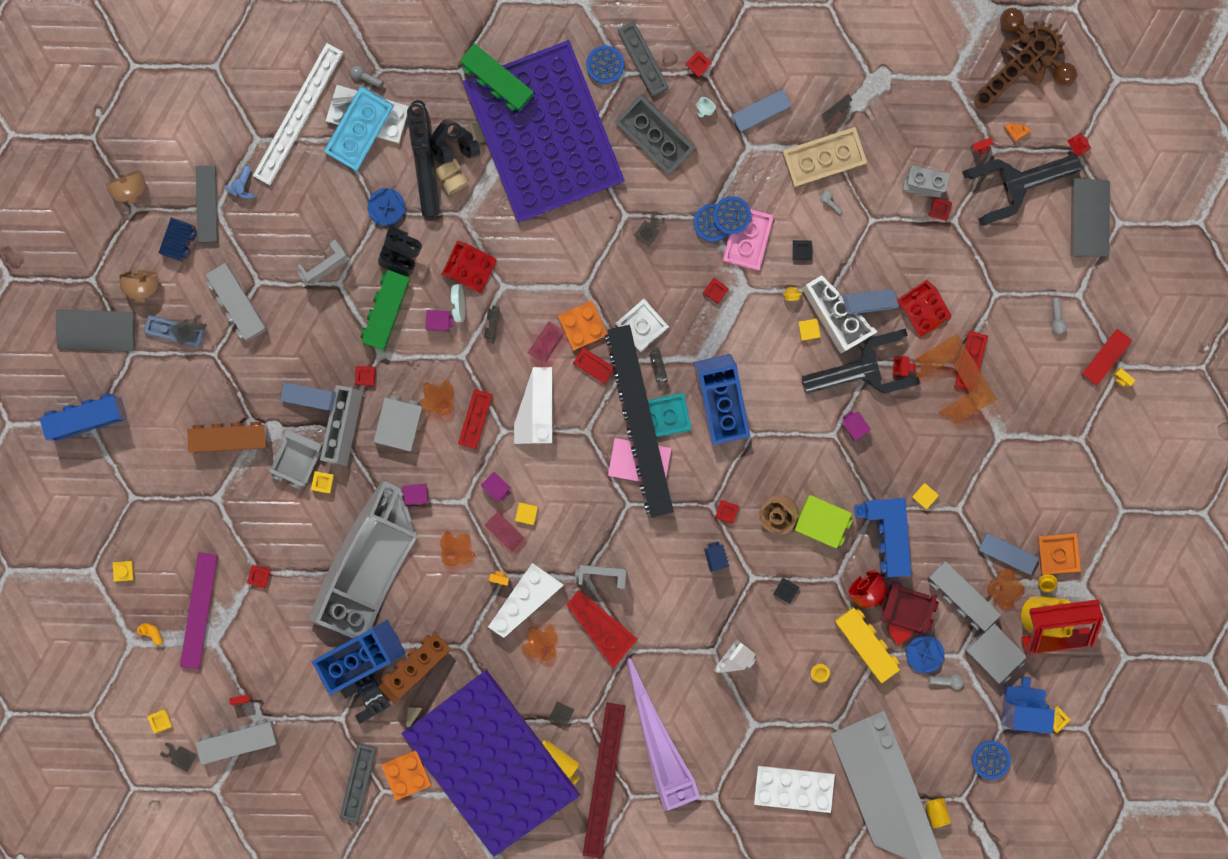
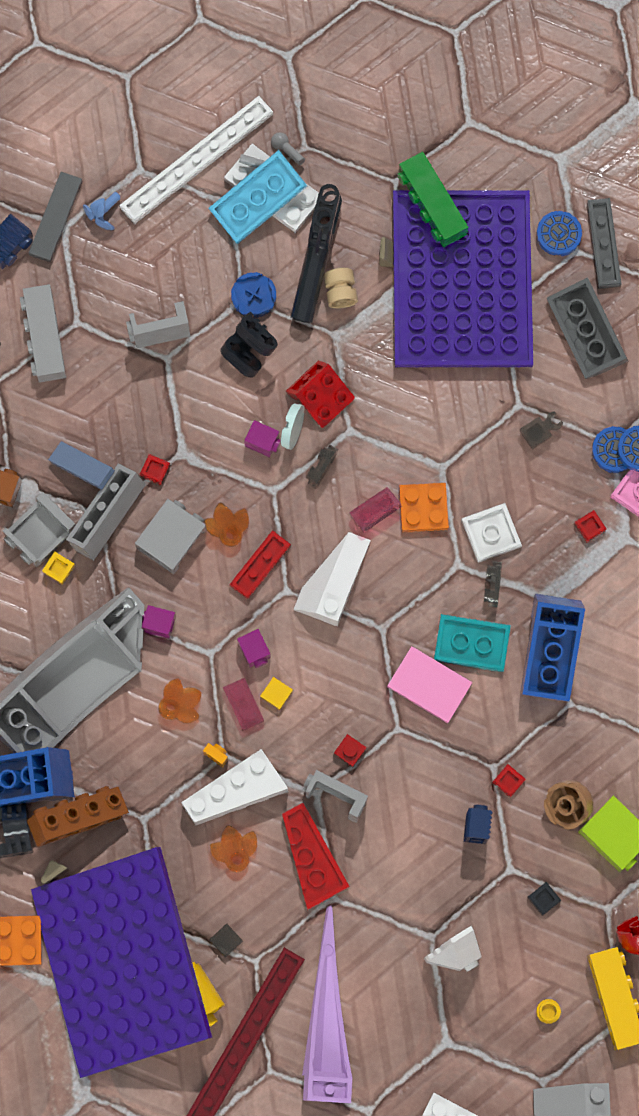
camera: 20 degrees right, 10 degrees down
green brick [360,270,411,351] -> none
black piece [430,119,480,164] -> none
red tile [573,347,615,384] -> none
black brick [605,324,674,517] -> none
none -> red plate [334,734,367,768]

